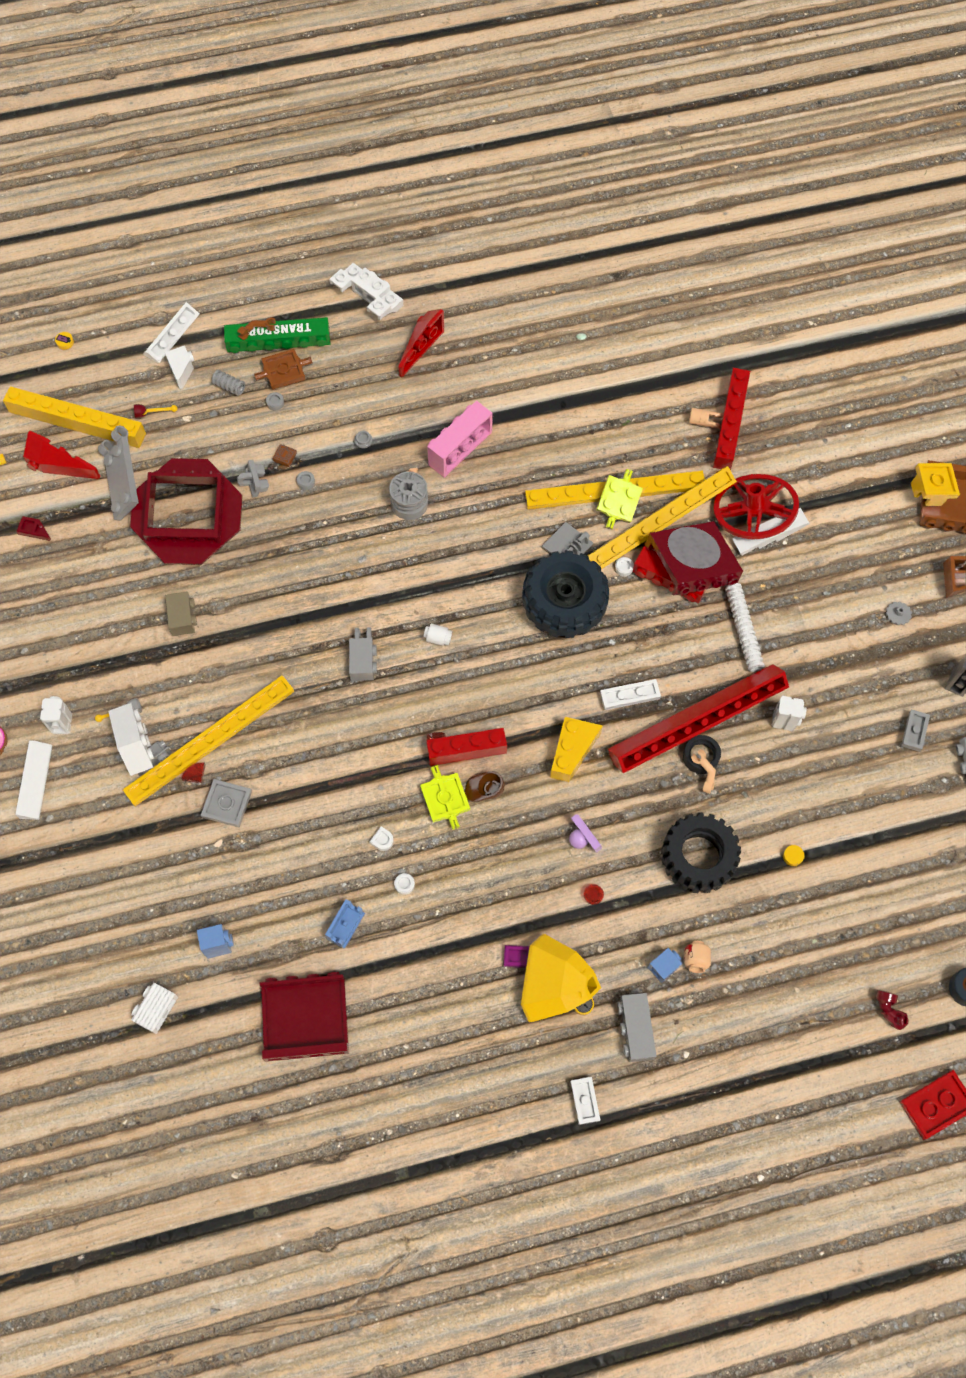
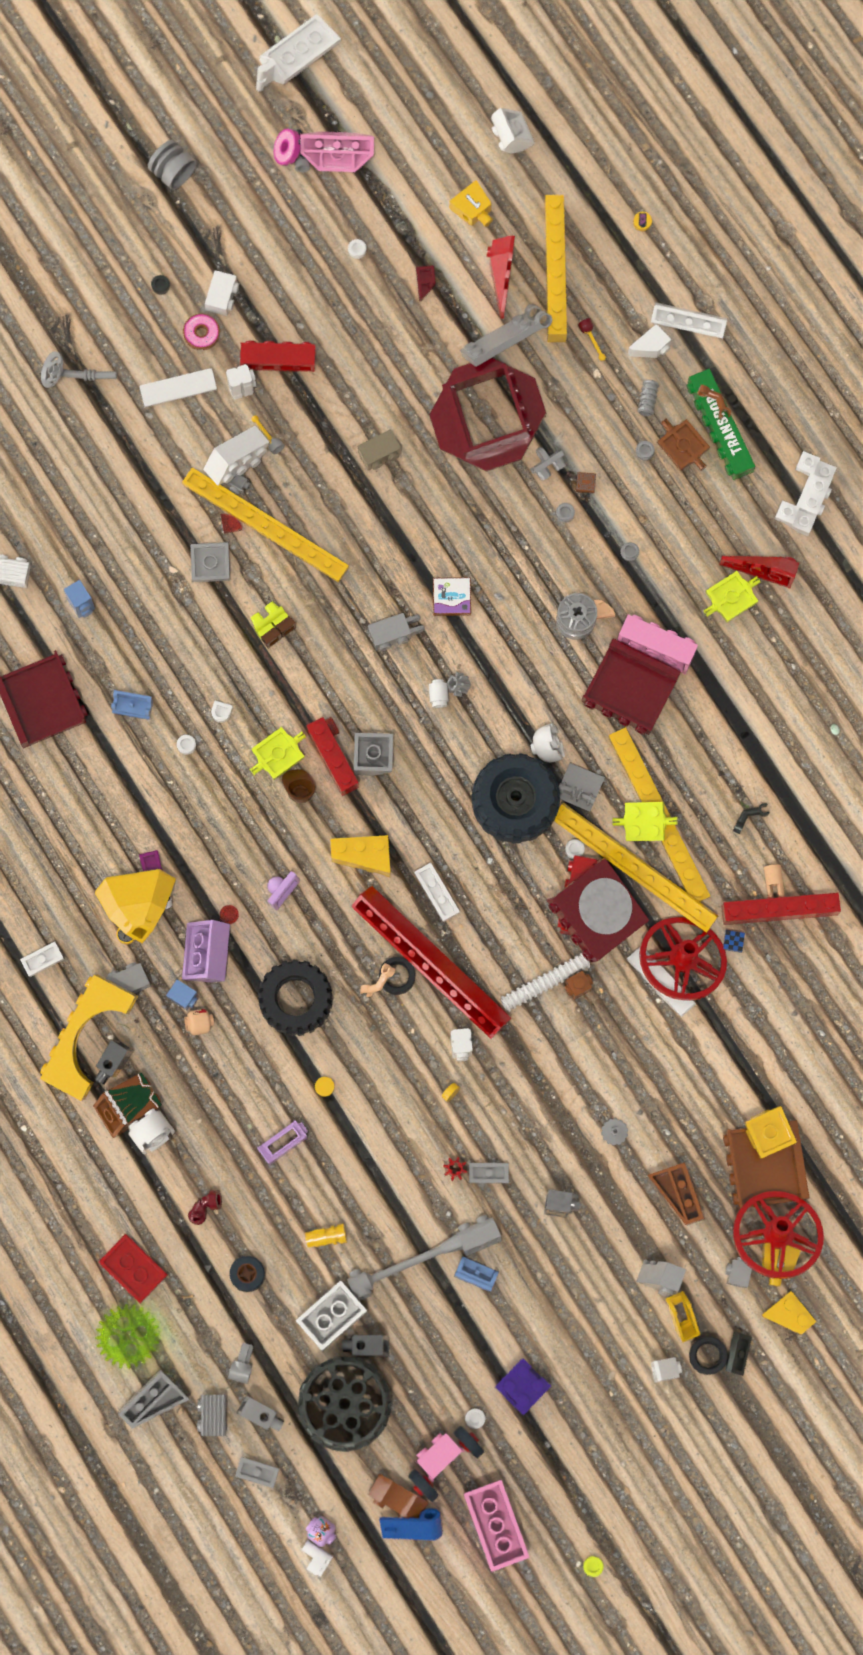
camera: 70 degrees right, 10 degrees up
none -> yellow arch [40,974,138,1101]
none -> slope [93,1072,162,1139]
none -> dark grey torso [95,1040,134,1085]
none -> white brick [129,1109,175,1154]
none -> lavender slope [182,920,230,982]
none -> red brick [240,340,316,372]
none -> hips [251,602,296,649]
none -> lavender window [257,1120,308,1166]
none -> yellow axle [305,1223,347,1248]
none -> light grey slope [354,733,393,776]
none -> tile [433,577,471,616]
none -> yellow tile [442,1083,460,1102]
none -> red gear [443,1157,467,1182]
none -> light grey gear [447,672,471,697]
none -> white cylinder [531,723,565,762]
none -> dark orange brick [564,971,593,1000]
none -> dark red panel [581,638,681,735]
none -> neon yellow plate [703,571,761,623]
none -> tile [723,930,745,953]
none -> pearl dark grey arm [733,803,770,834]

